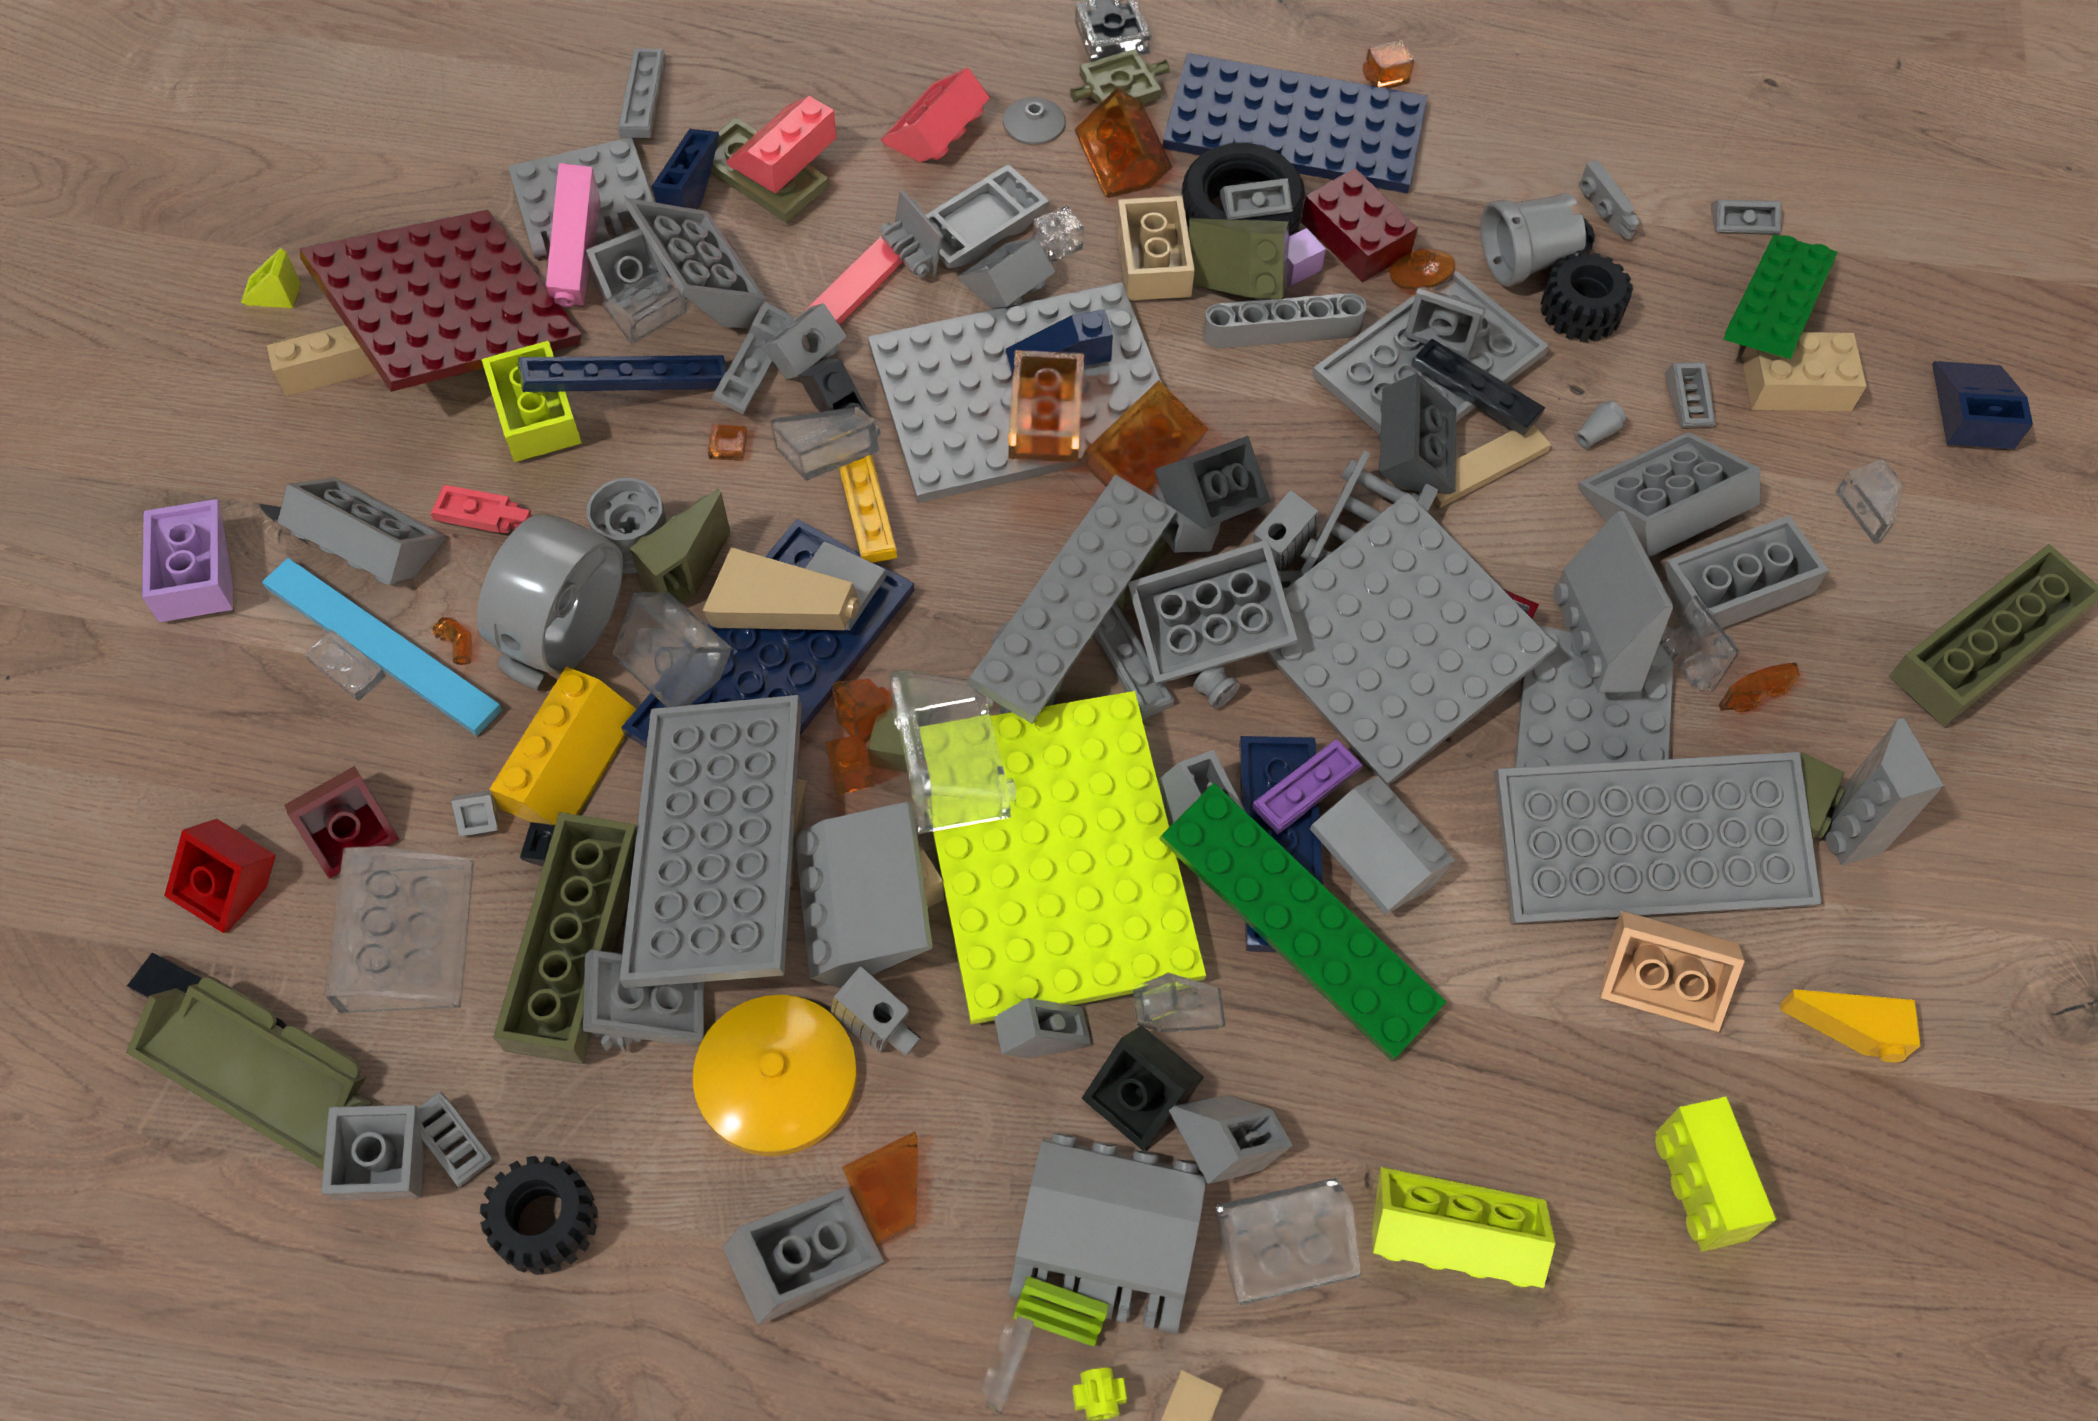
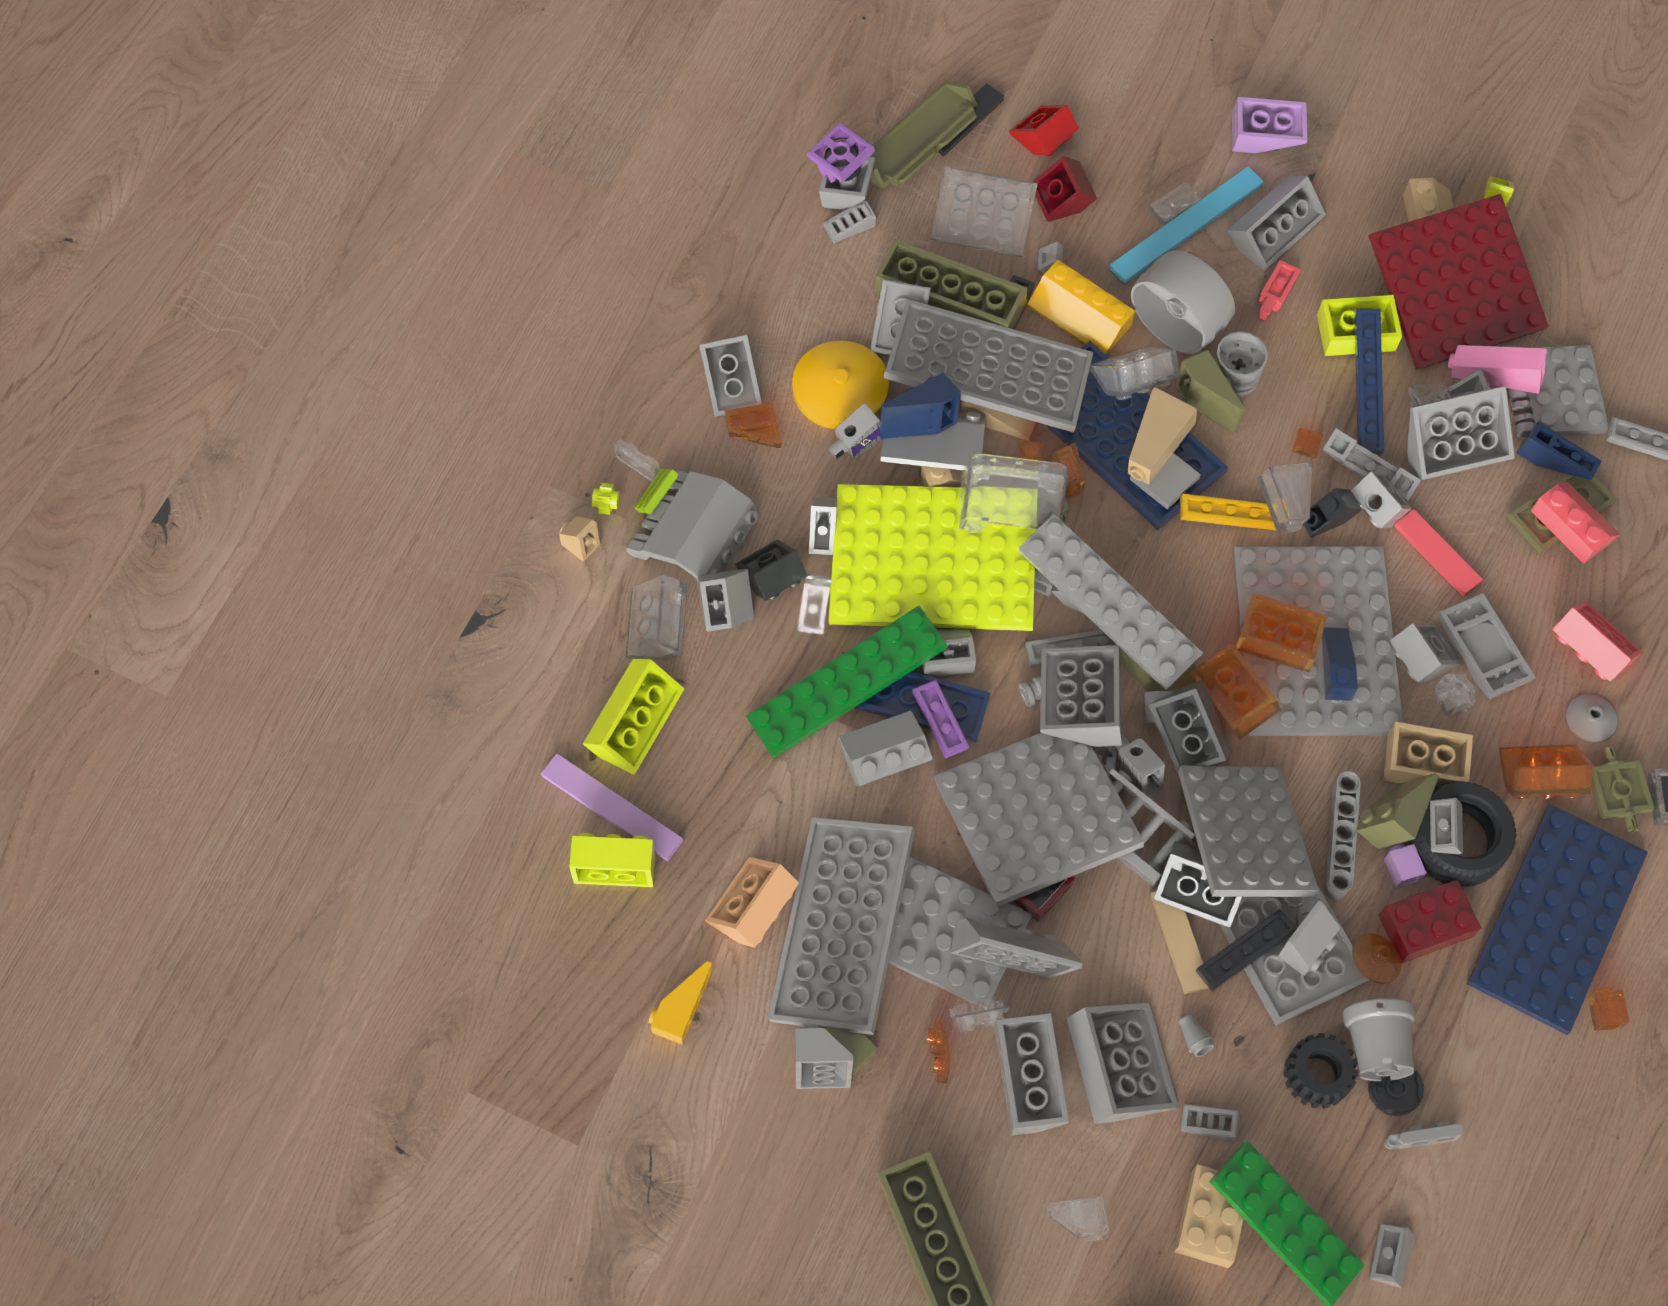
camera: 105 degrees right, 5 degrees up
black tyre [480,1156,598,1275] -> none
light grey hinge [880,190,943,277] -> none
none -> lavender tile [541,754,683,862]
none -> medium lavender piece [807,122,875,183]
none -> dark blue slope [879,372,961,439]
none -> light grey plate [1178,765,1318,897]

